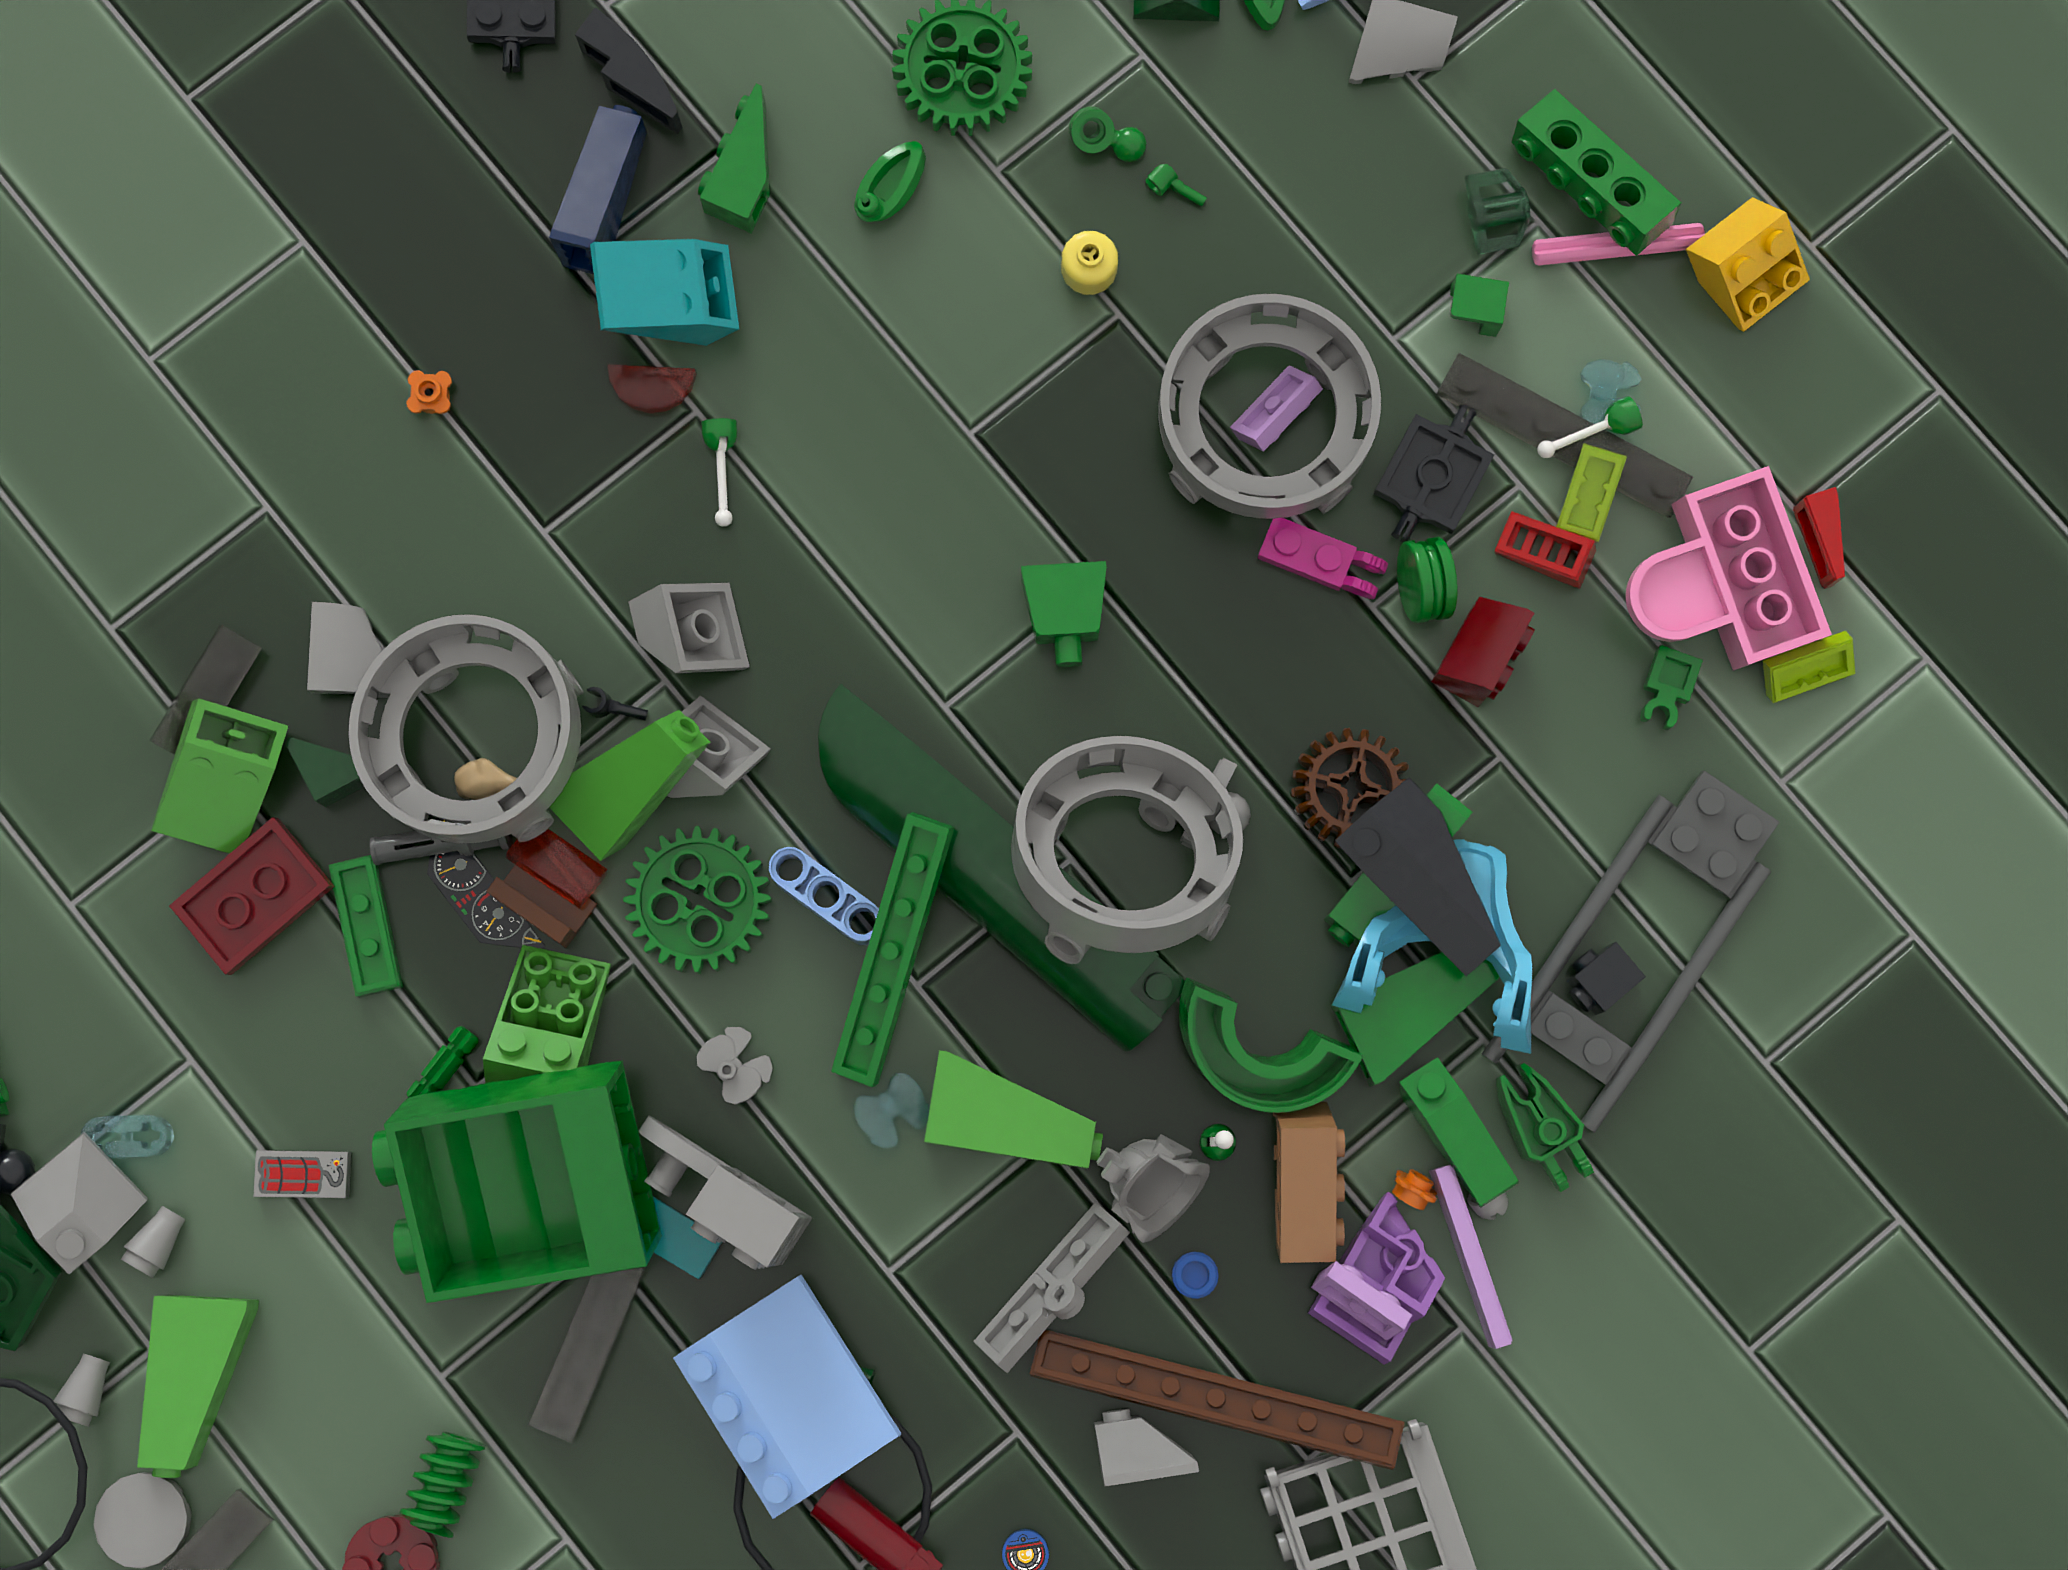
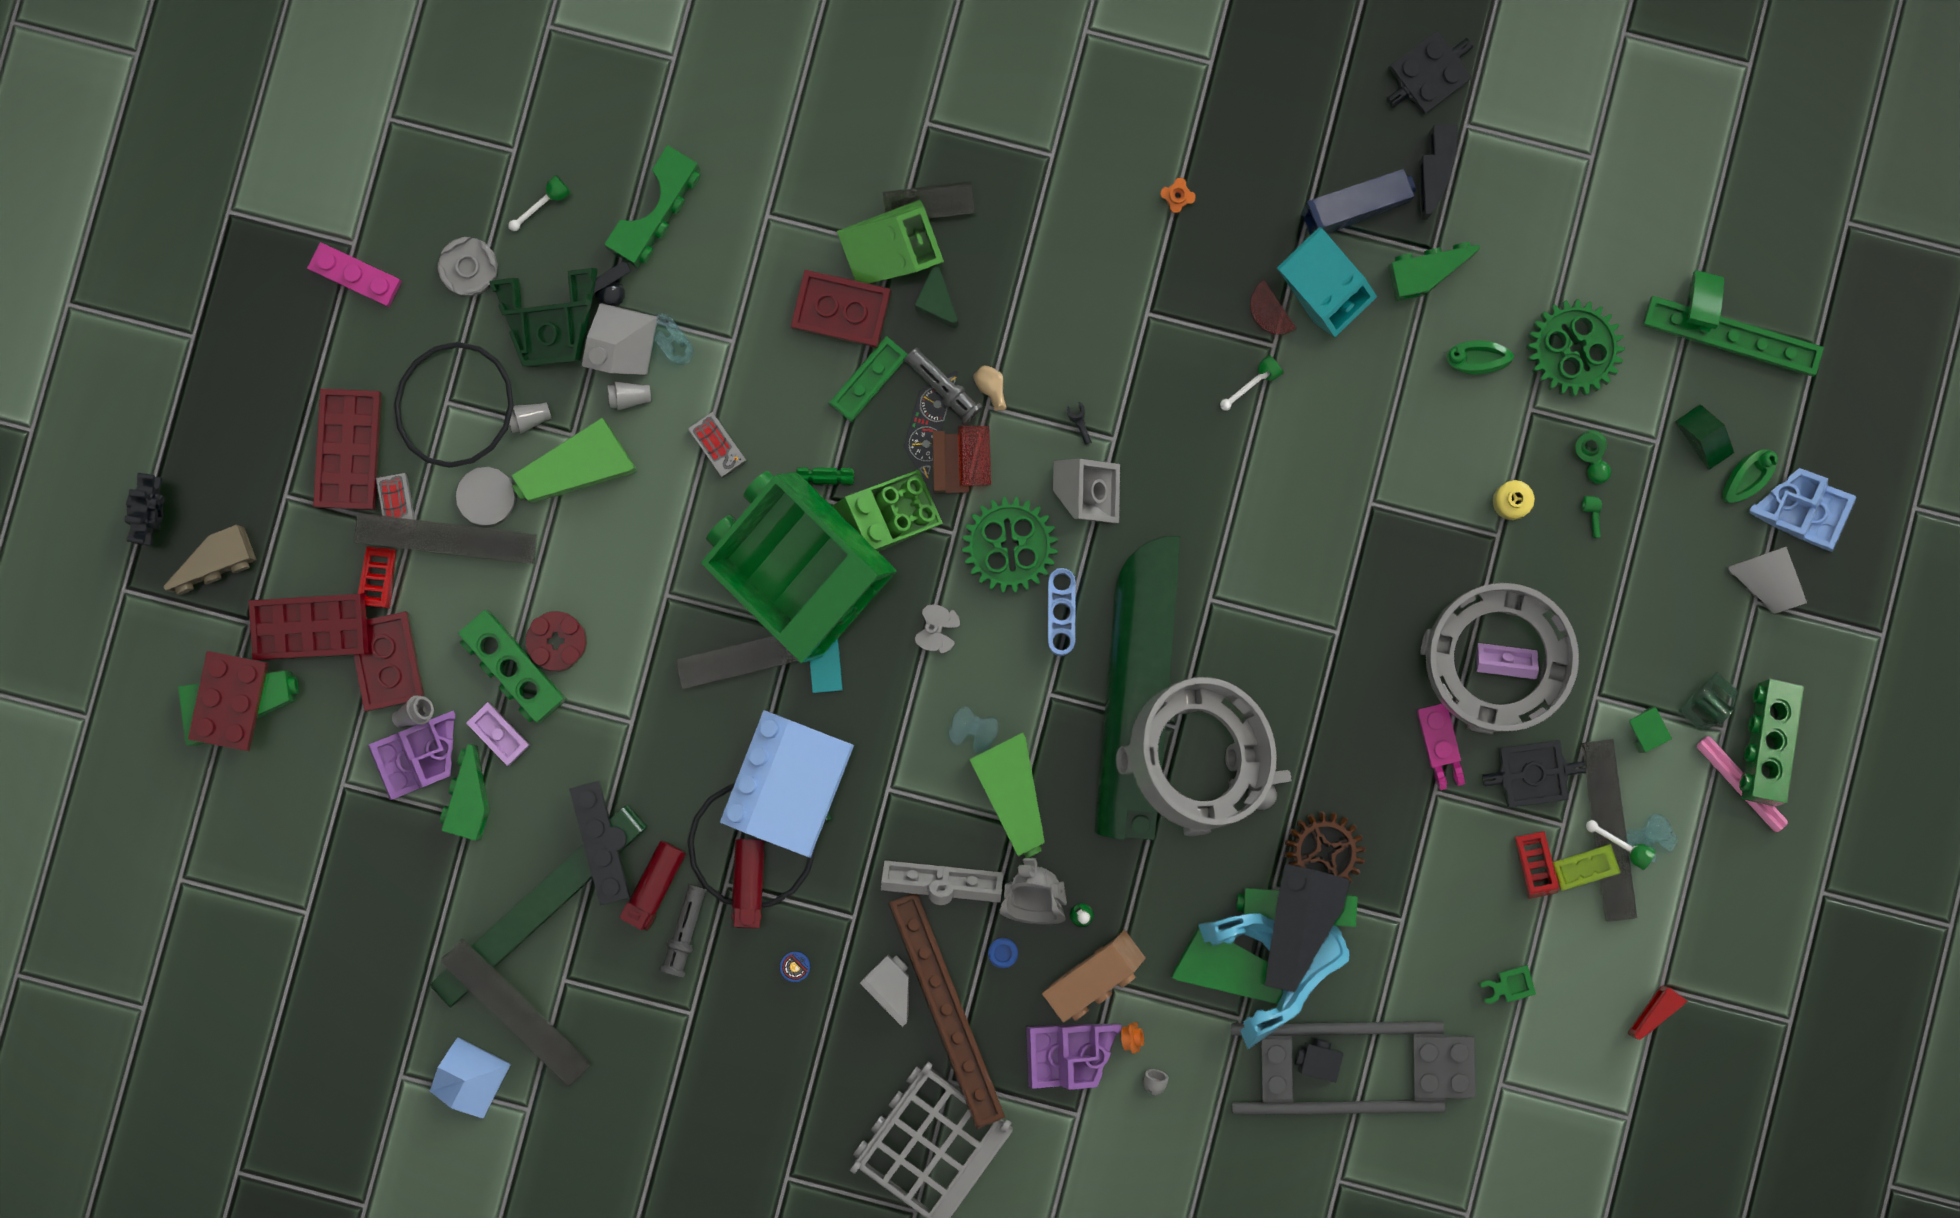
camera: 60 degrees right, 5 degrees up
light grey slope [307,602,389,698] -> none
light grey piece [349,615,584,843] -> none
green piece [399,1432,486,1538] -> none
bright green slope [549,710,710,861] -> none
light grey slope [628,583,750,673] -> none
light grey brick [638,1116,812,1270] -> none
green plate [831,812,955,1087] -> none
green torso [1021,561,1107,667] -> none
green brick [1179,978,1363,1113] -> none
lavender plate [1311,1261,1412,1340] -> none
green head [1397,537,1458,623] -> none
green slope [1399,1057,1519,1208] -> none
lavender tile [1429,1165,1513,1349] -> none
dark red slope [1431,597,1535,707] -> none
green hinge [1496,1063,1594,1192] -> none
bright pink brick [1626,466,1832,671] -> none
yellow slope [1686,197,1810,332] -> none
lime plate [1763,631,1856,703] -> none

